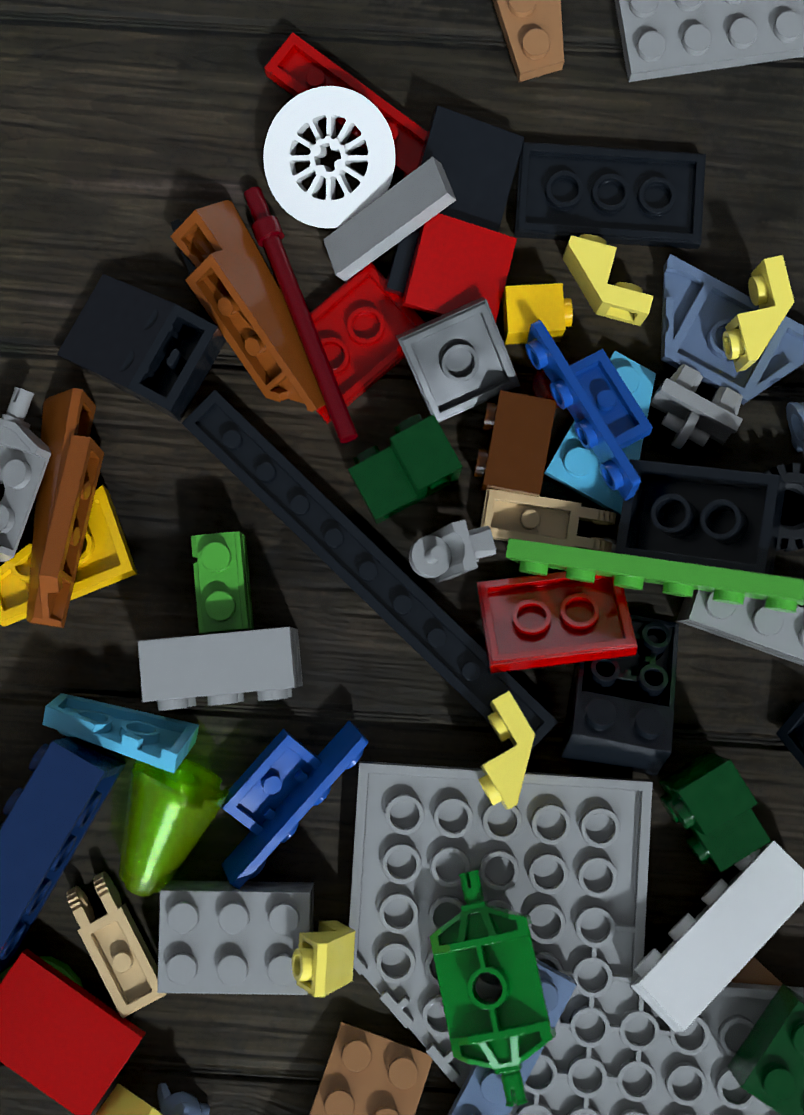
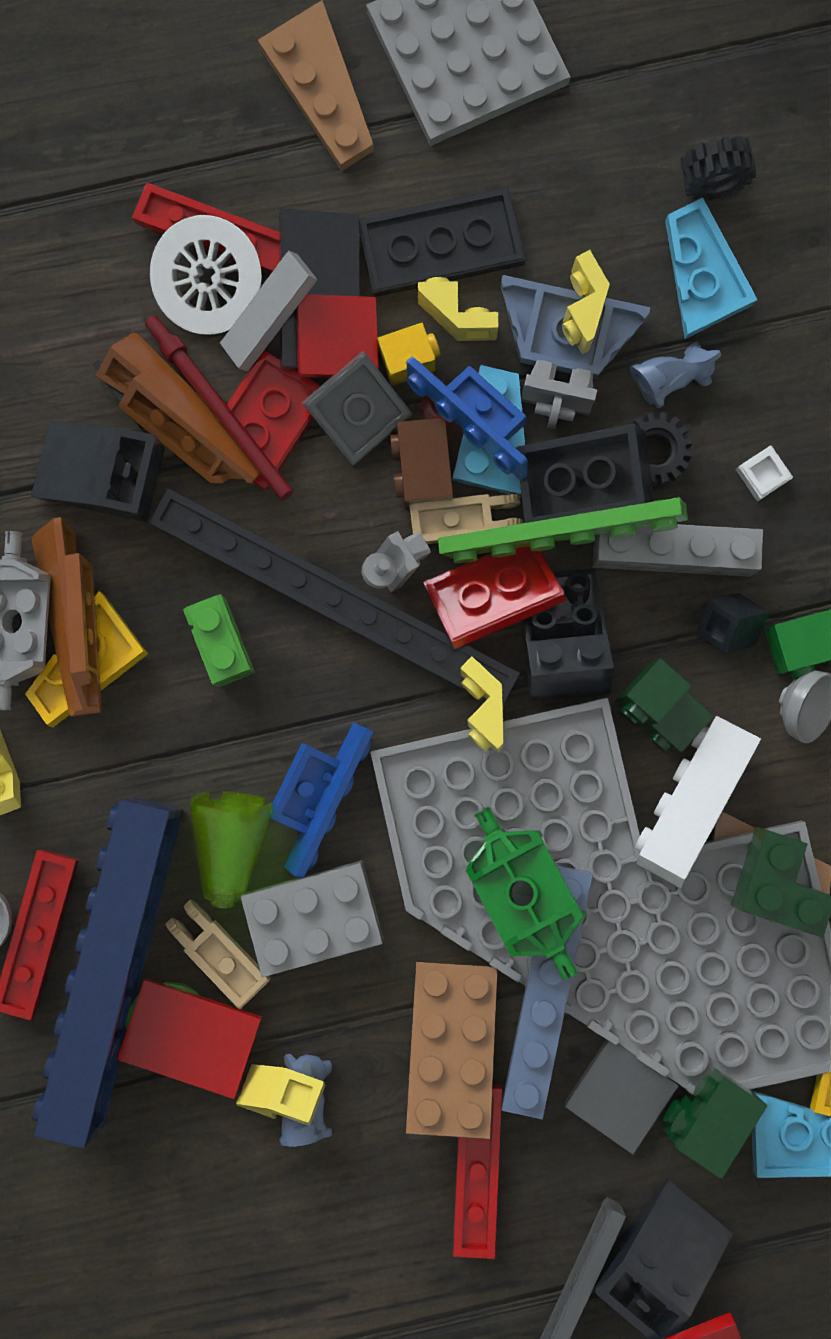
camera: 15 degrees left, 0 degrees up
medium azure wing [42,693,199,773] -> none
light grey brick [138,627,303,711] -> none
light yellow slope [292,920,355,997] -> none
dark green brick [348,414,463,525] -> none

